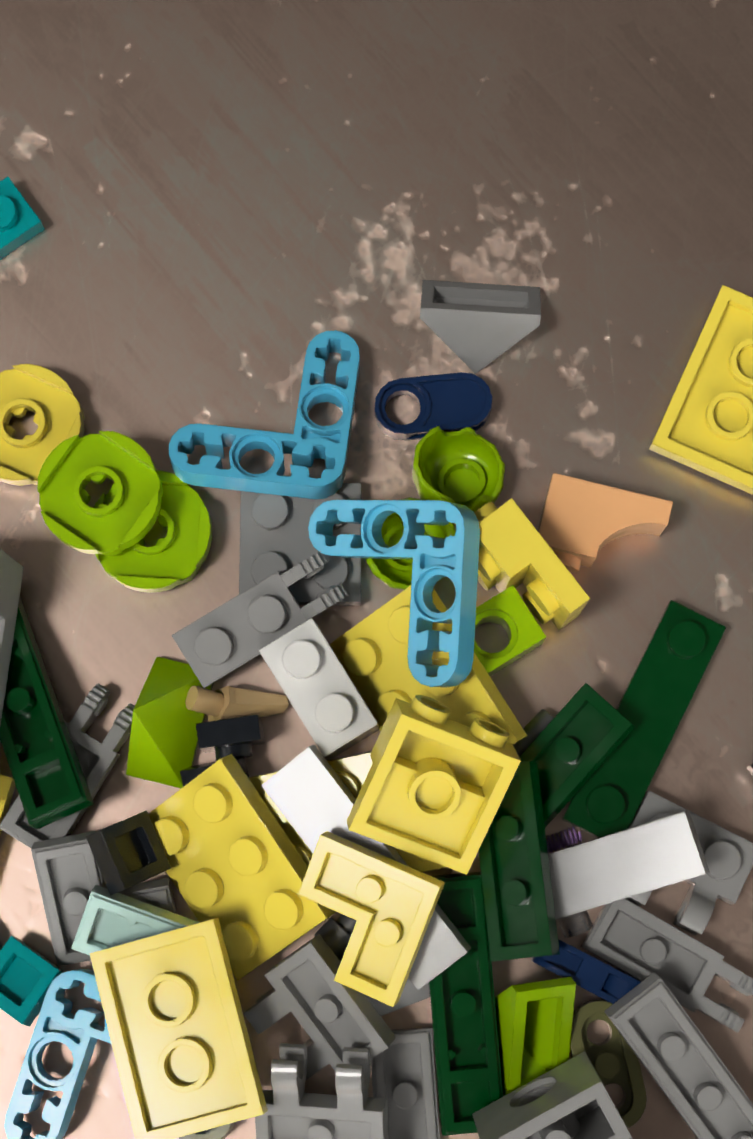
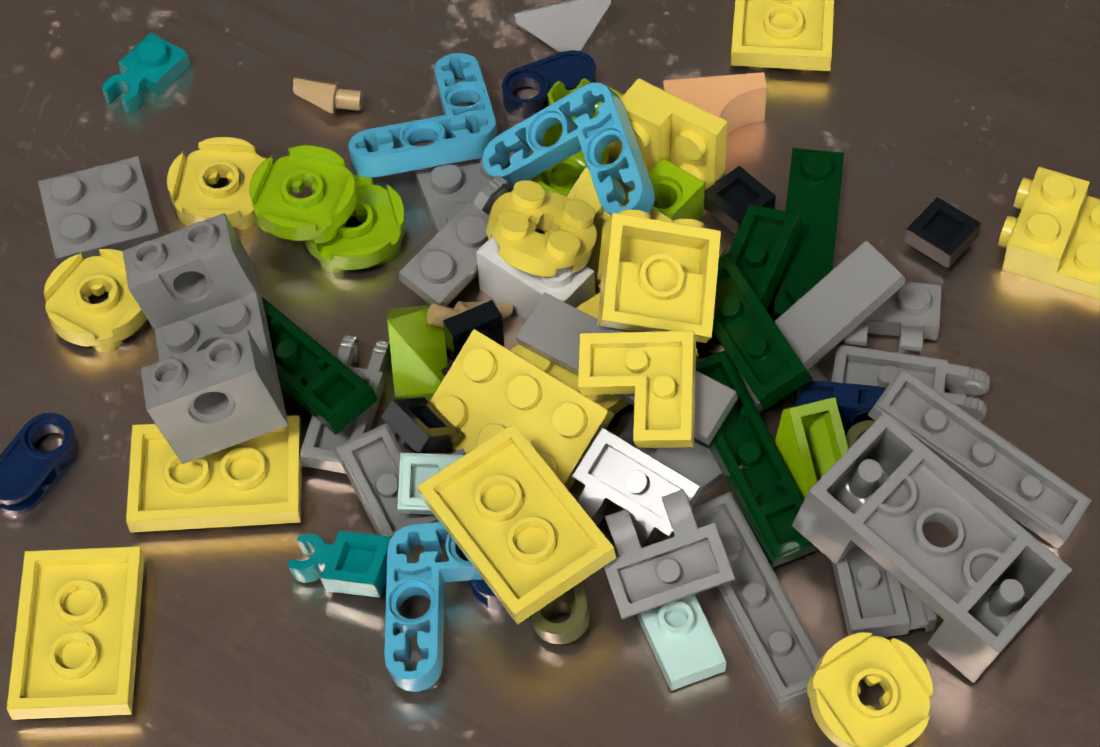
camera: 20 degrees left, 25 degrees down
none -> tan bar [293,77,363,114]
none -> light yellow plate [486,180,597,277]
none -> black plate [704,166,776,235]

